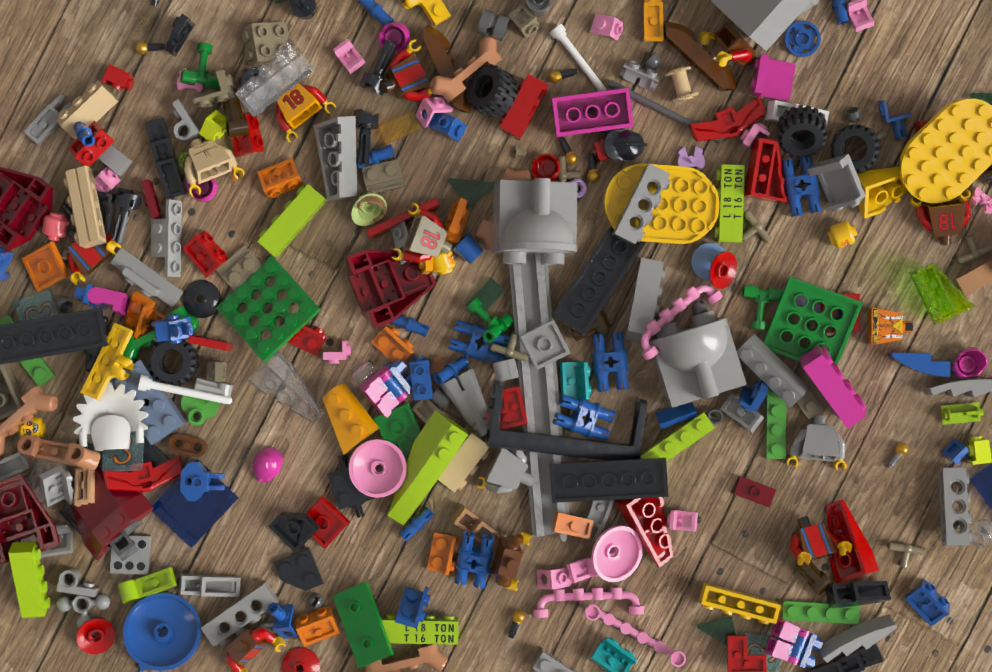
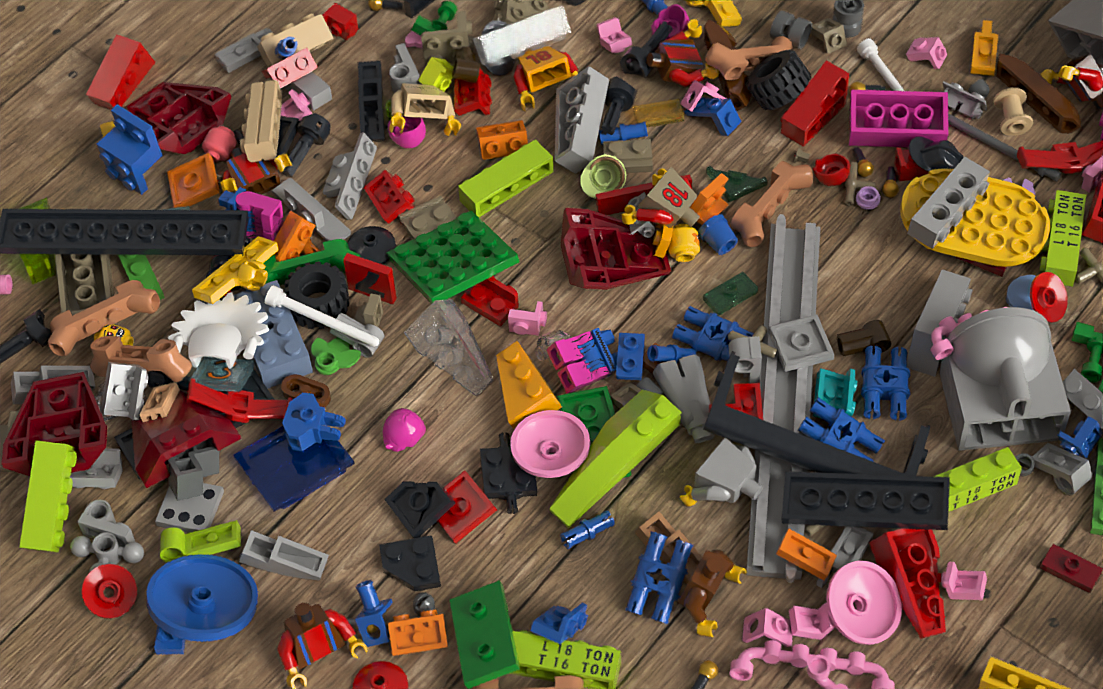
camera: 15 degrees right, 35 degrees down
dark red plate [141,179,162,219] -> none
blue hinge [151,315,194,344] -> none
light grey brick [201,581,279,647] -> none
orange bracket [371,325,415,363] -> none
blue pin [390,315,430,337] -> none
orange bracket [427,531,459,576] -> none
tan brick [438,432,491,493] -> none
green bar [466,298,514,343] -> none
light grey piece [492,178,577,265] -> none
black plate [552,226,647,336] -> none
blue tile [655,402,697,429] -> none

